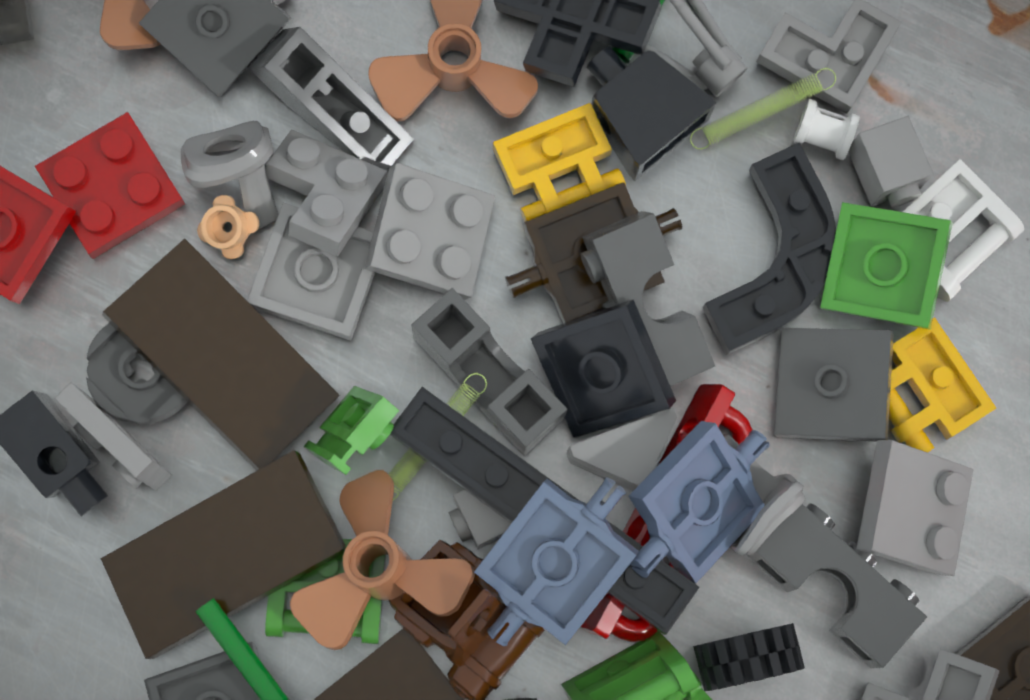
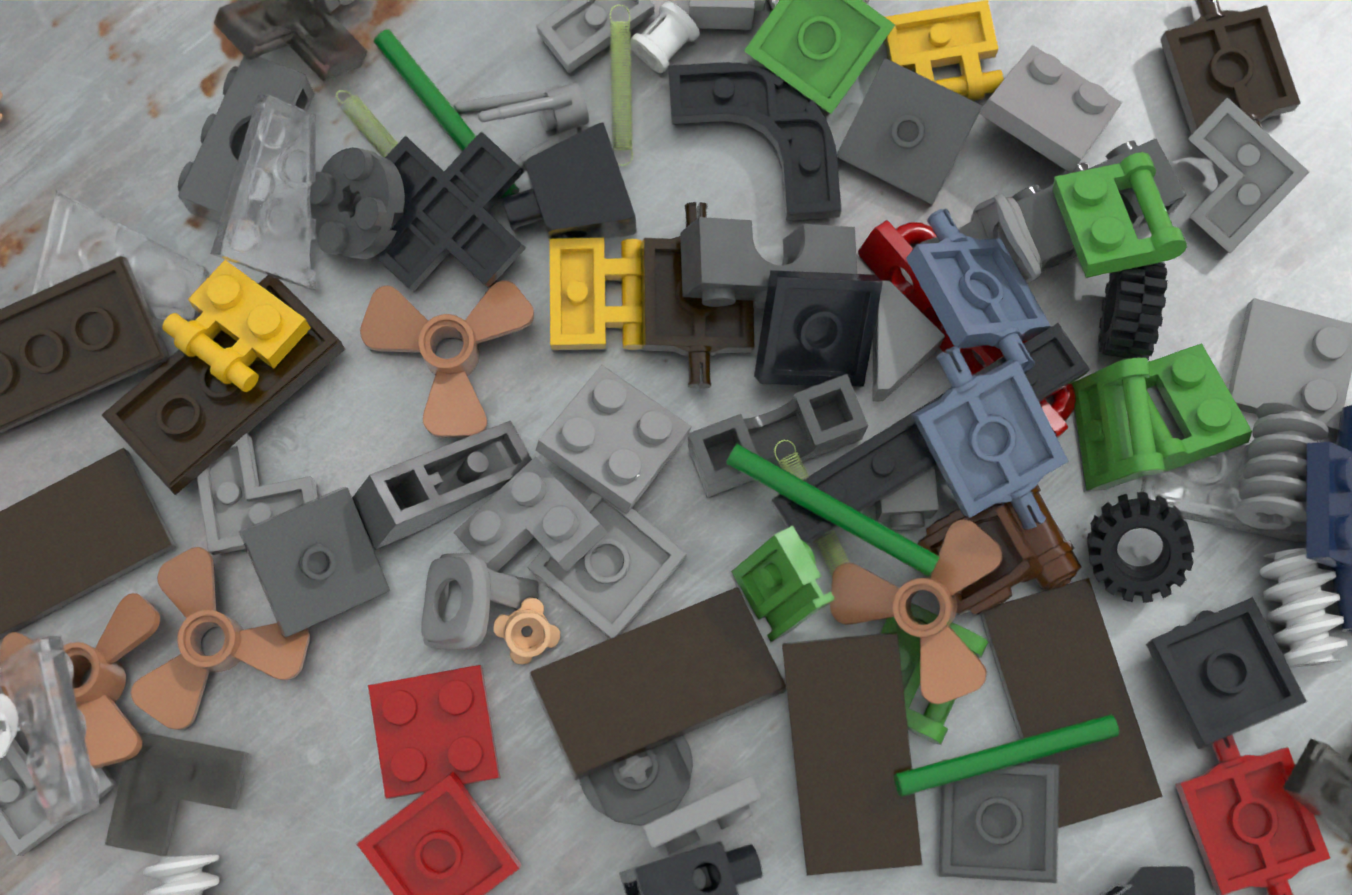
camera: 60 degrees left, 0 degrees up
none -> green piece [726,444,940,577]
none -> bright green plate [1053,152,1187,278]

